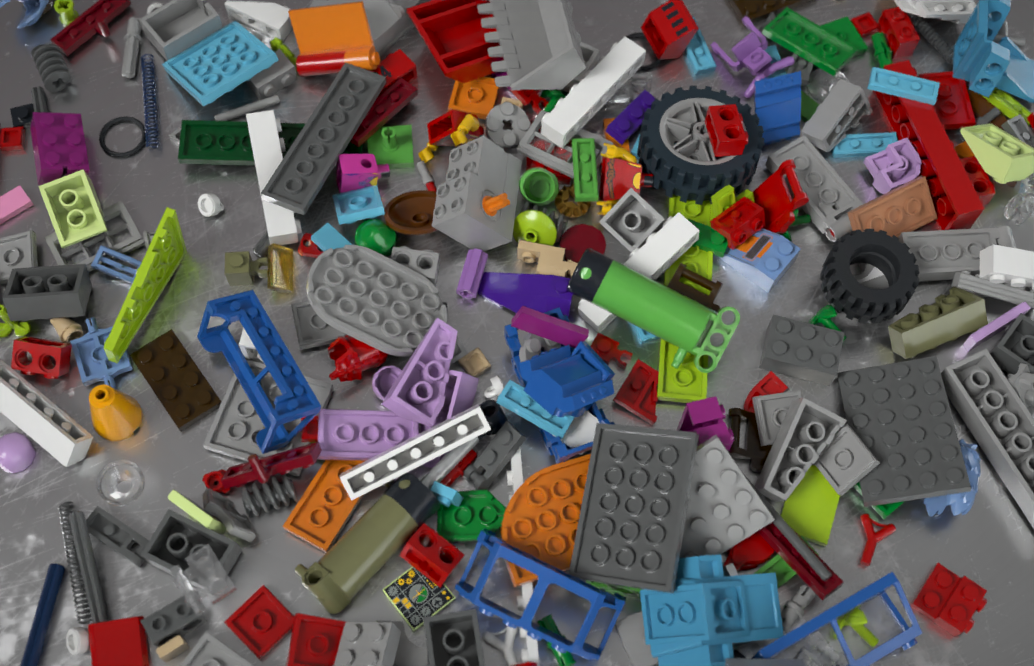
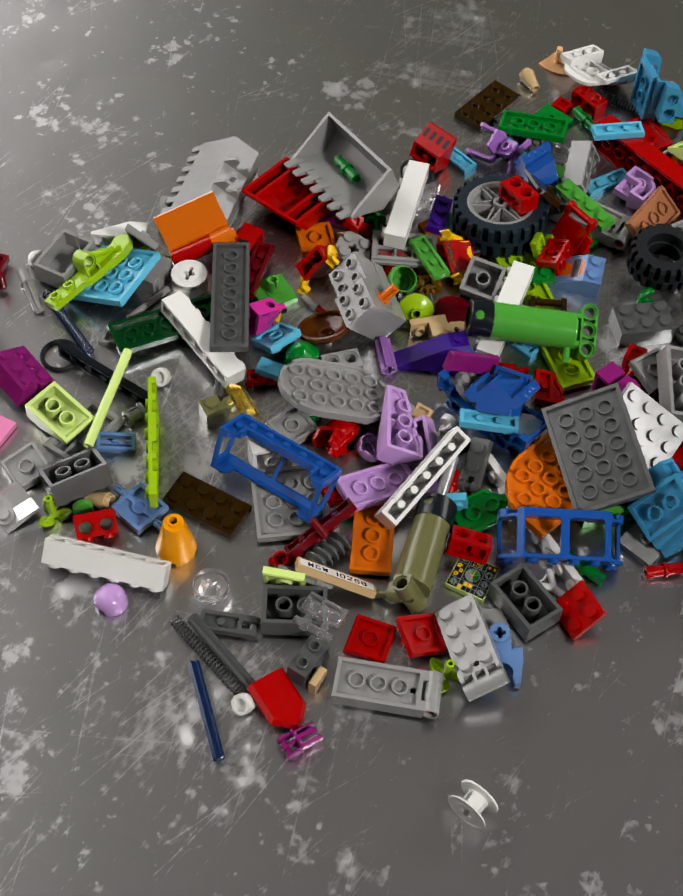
camera: 25 degrees left, 10 degrees down
none -> lime piece [44,233,133,311]
none -> black tile [58,340,148,408]
none -> bright green tile [72,499,94,515]
none -> yellowish green piece [83,348,133,449]
none -> light grey plate [125,224,161,252]
none -> white piece [171,260,208,299]
none -> tan tile [295,556,377,599]
none -> green pin [333,155,361,184]
none -> dark brown piece [524,169,566,214]
none -> bright green plate [555,178,615,232]

